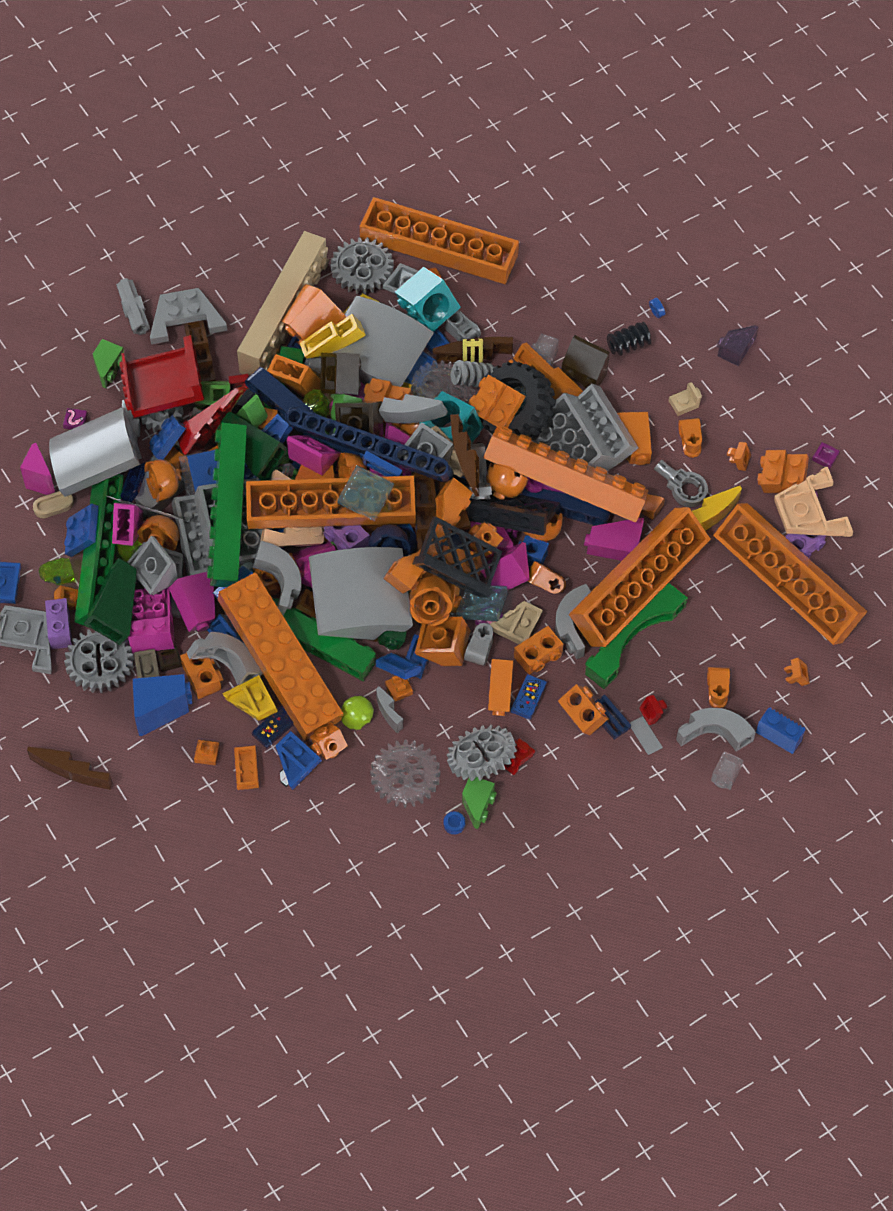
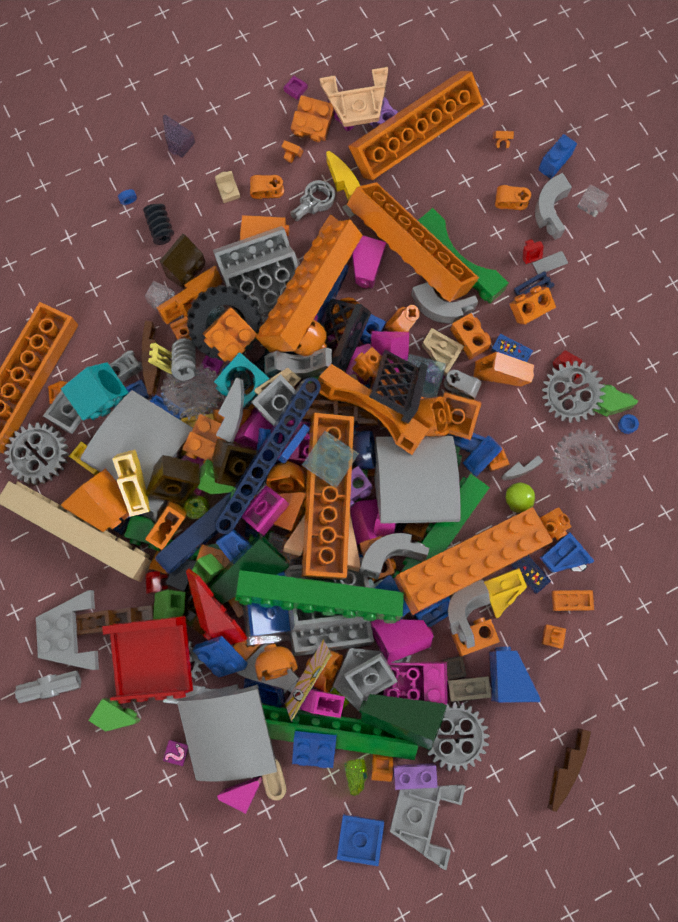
camera: 85 degrees left, 15 degrees up
reddish brown slope [450,414,479,497] -> none

